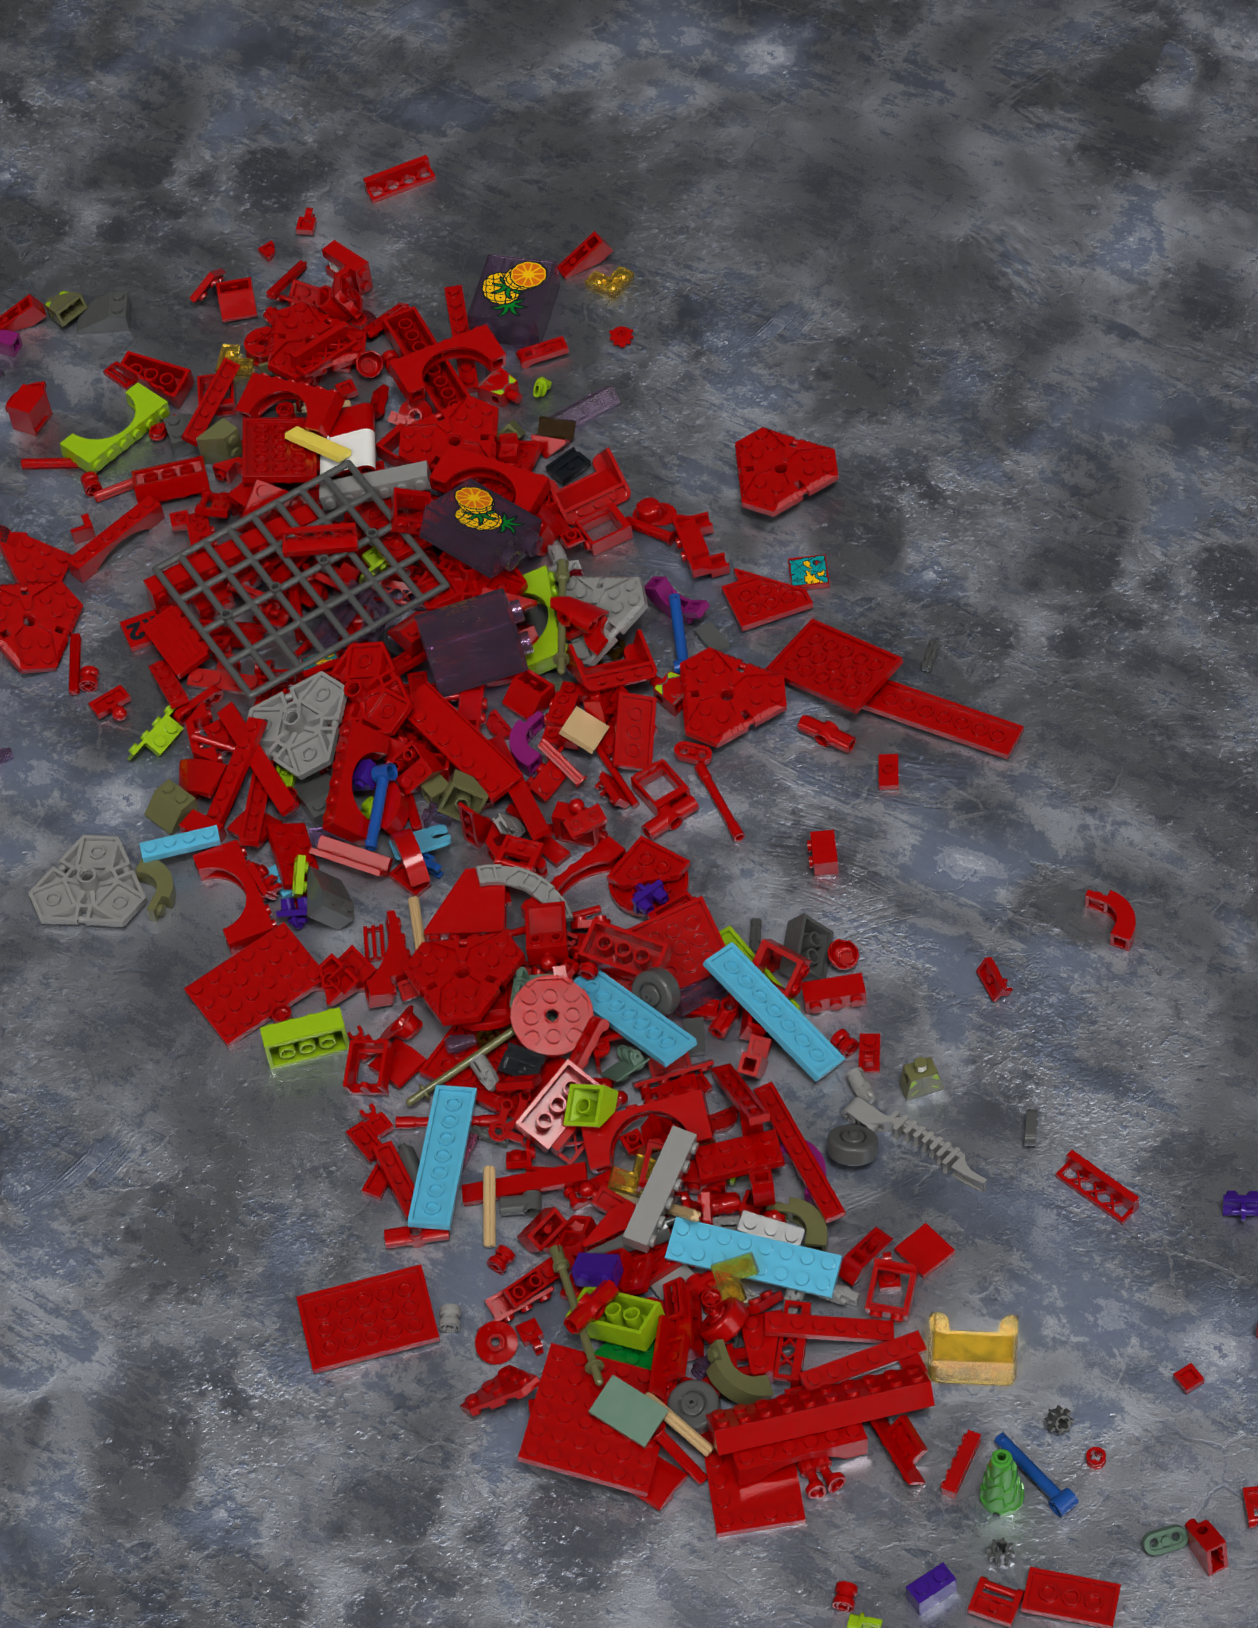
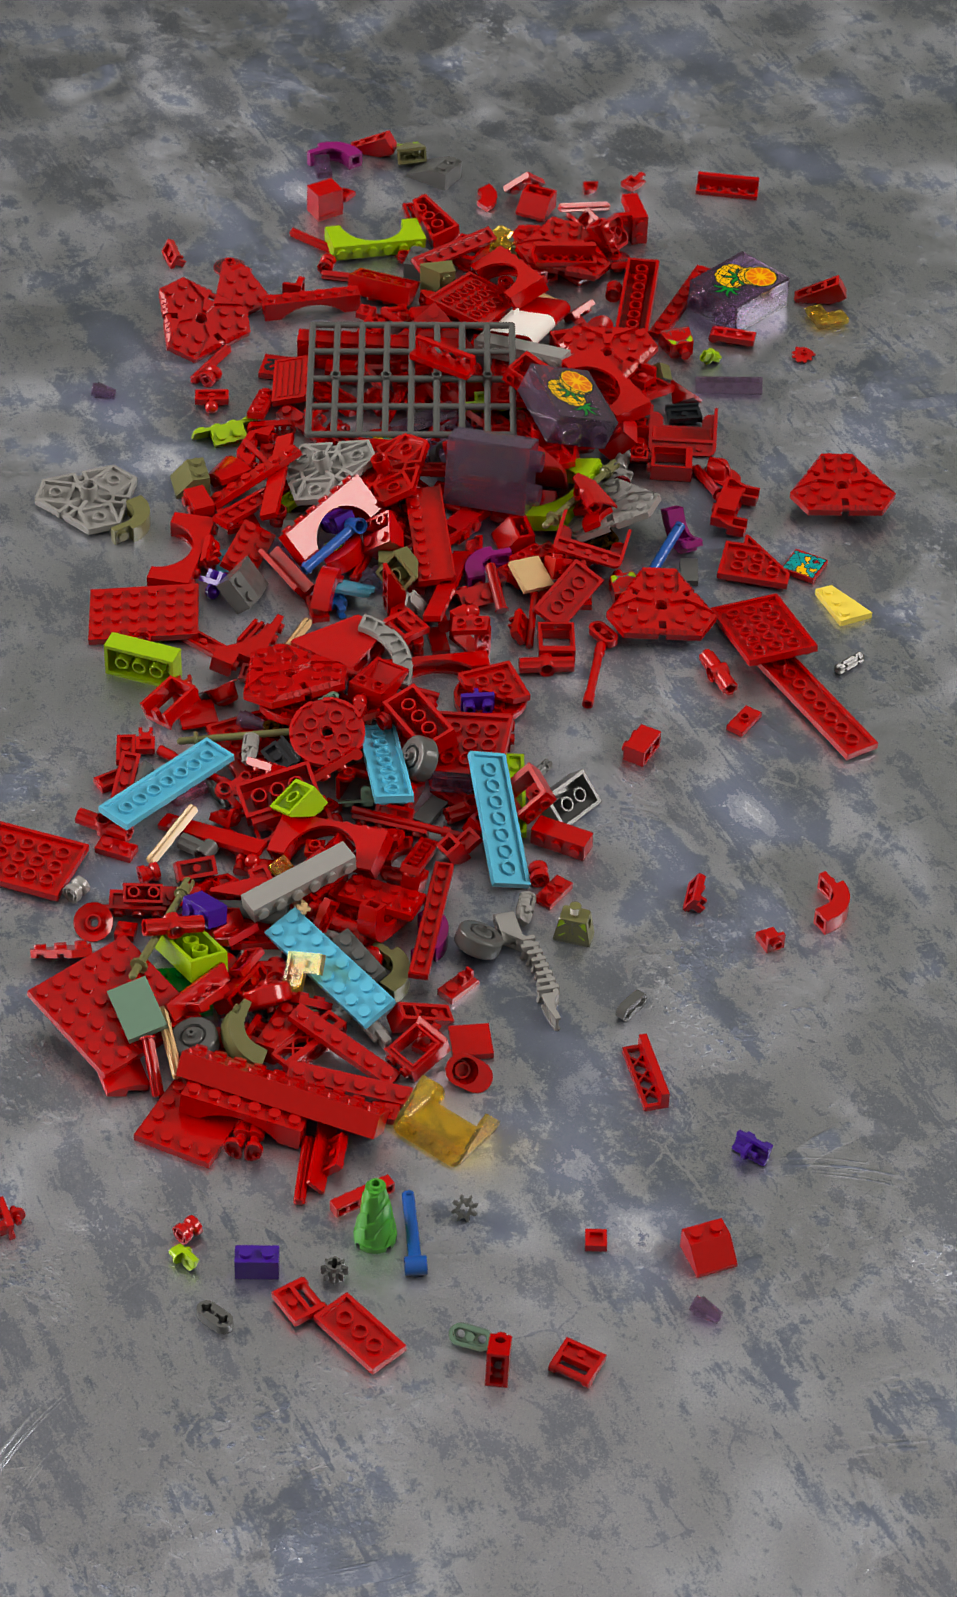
camera: 25 degrees right, 10 degrees down
medium azure plate [139,825,221,863] -> none
light yellow tile [285,426,351,462] -> none
lime plate [292,855,309,898] -> none
red slope [317,945,377,1007] -> none
red plate [335,379,359,400] -> none
red hair [356,350,383,378] -> none
red arch [389,324,506,404] -> none
dark brown tile [537,416,576,440] -> none
red hair [827,938,859,970] -> none
red bush [1086,1447,1106,1470] -> none
none -> red plate [94,835,138,863]
none -> red axle [294,1135,314,1206]
none -> red bar [351,806,462,838]
none -> red plate [437,966,480,1005]
none -> red piece [445,1053,493,1093]
none -> red tile [477,184,497,212]
none -> red bracket [755,927,786,953]
none -> light yellow wing [815,585,872,626]

